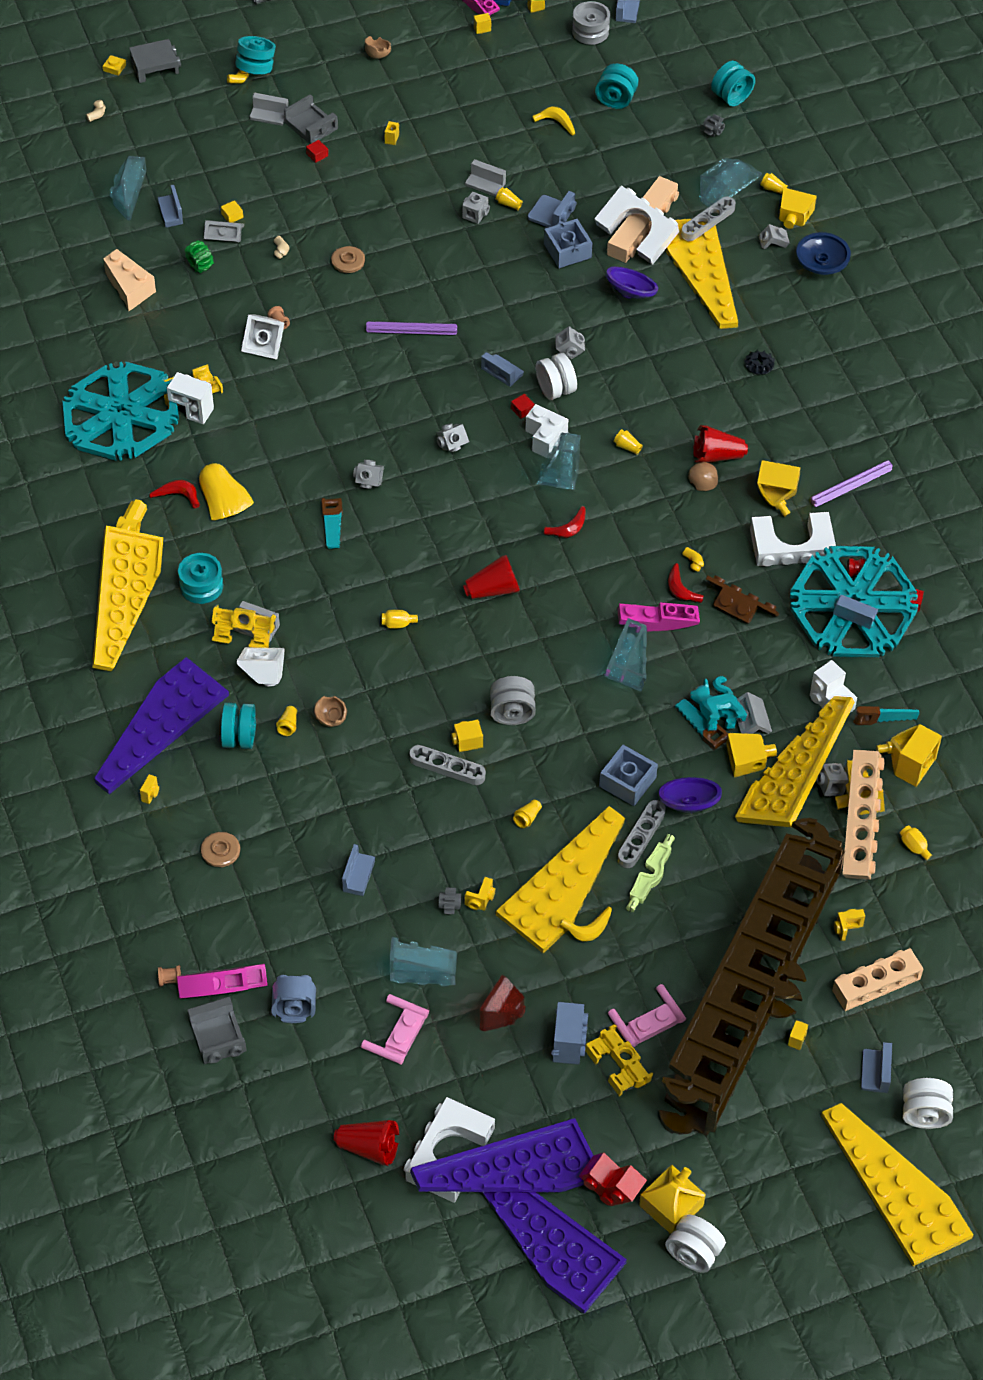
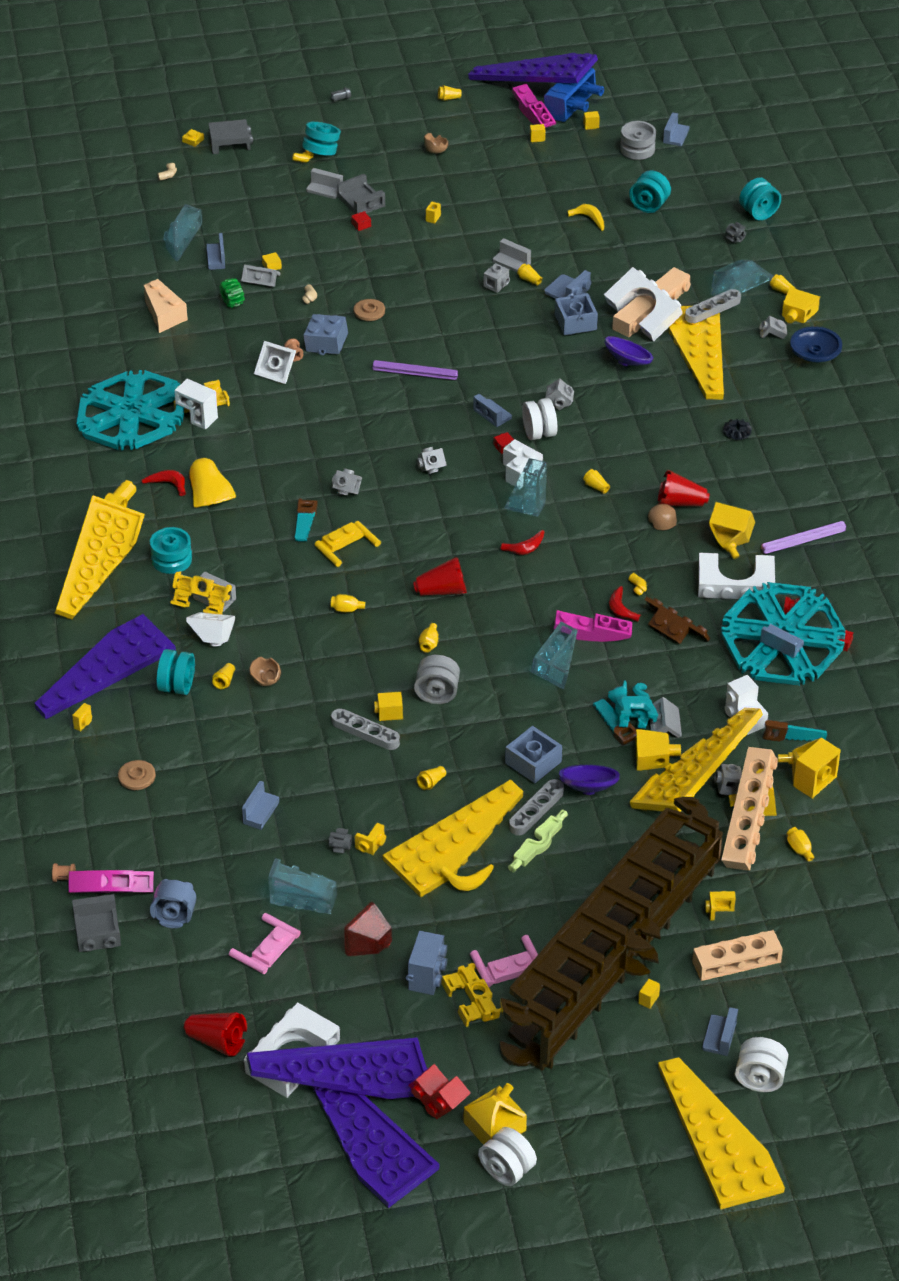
camera: 10 degrees right, 10 degrees down
none -> sand blue brick [304,314,348,355]
none -> yellow plate [314,521,381,567]
none -> yellow plant [419,623,439,652]

